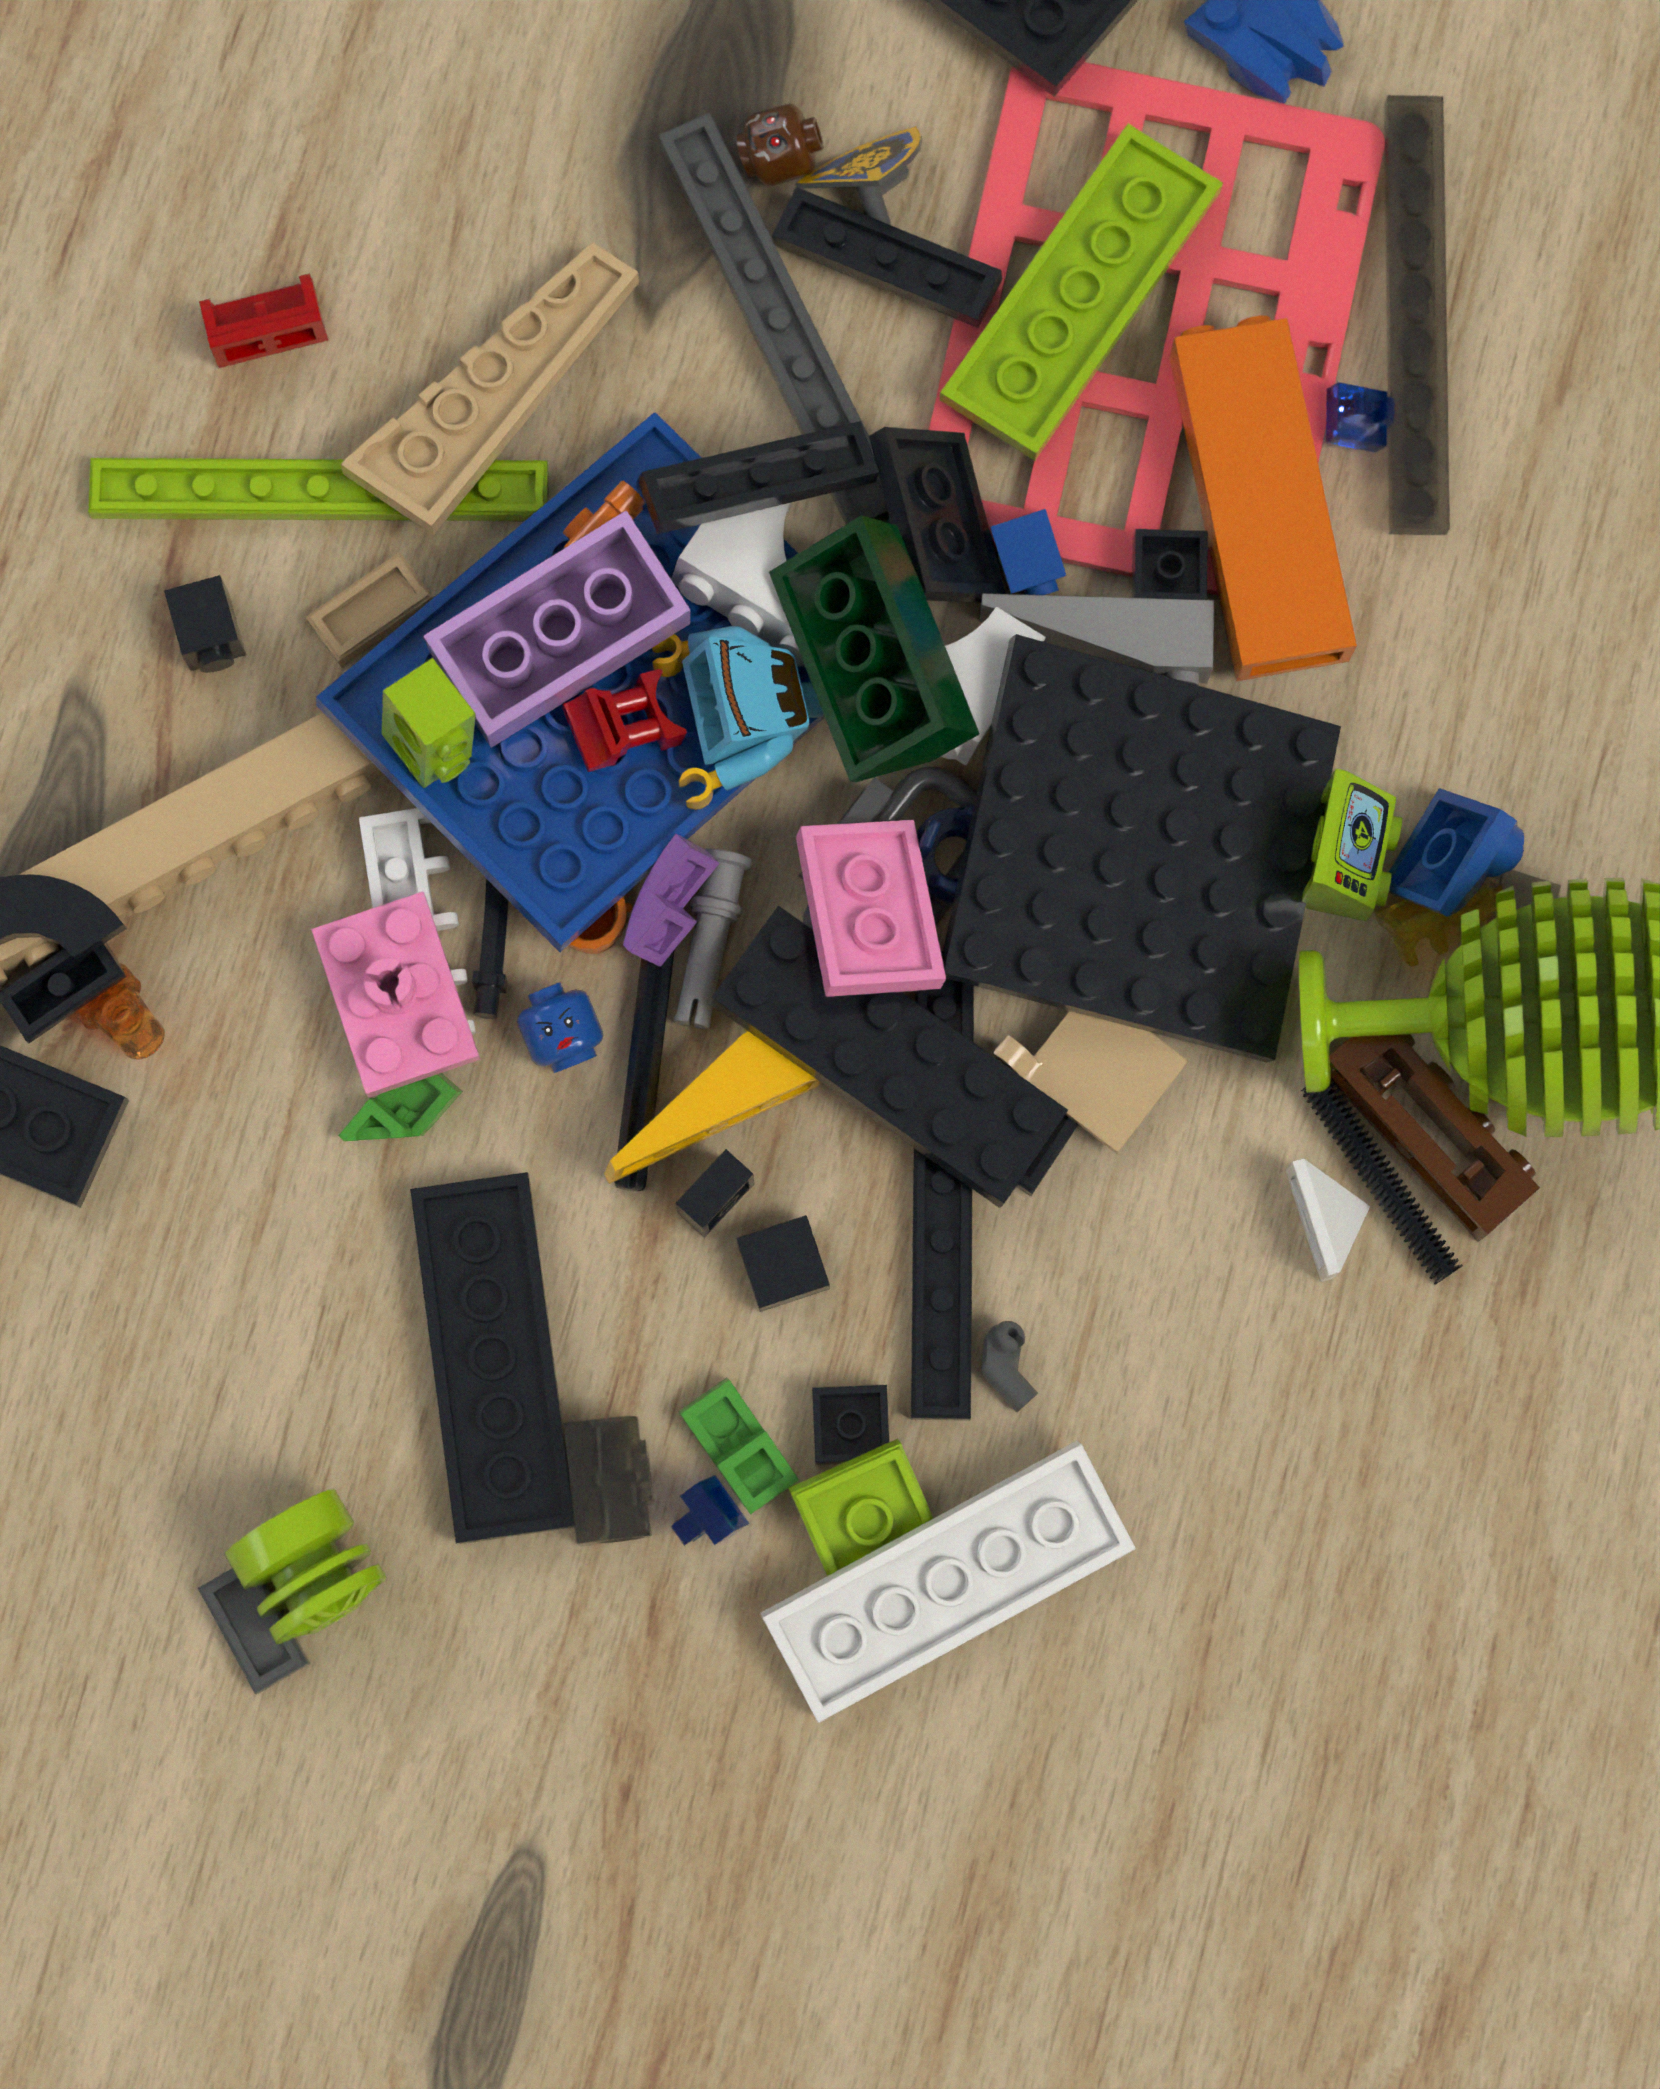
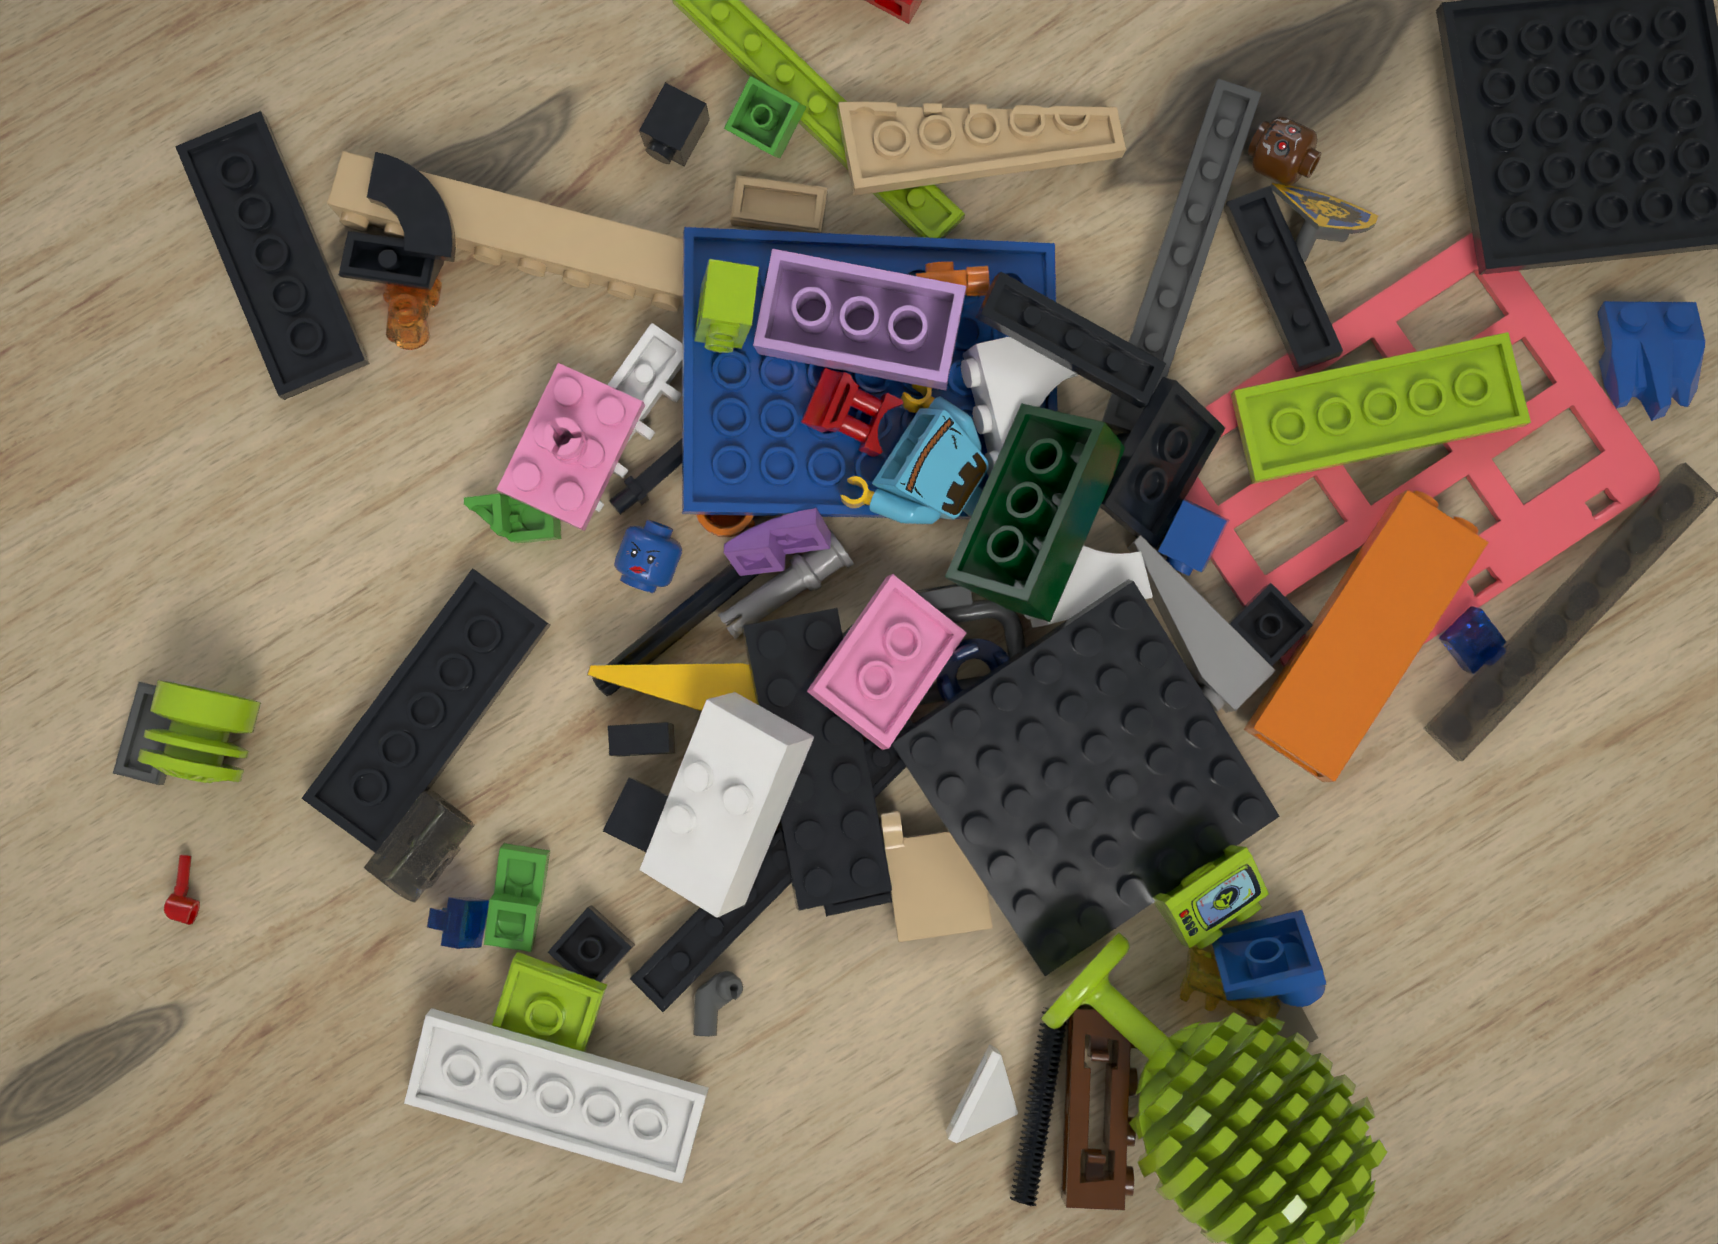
camera: 45 degrees right, 5 degrees up
none -> red hand [164,855,200,925]
none -> white brick [640,692,814,918]
none -> bright green piece [724,76,806,158]

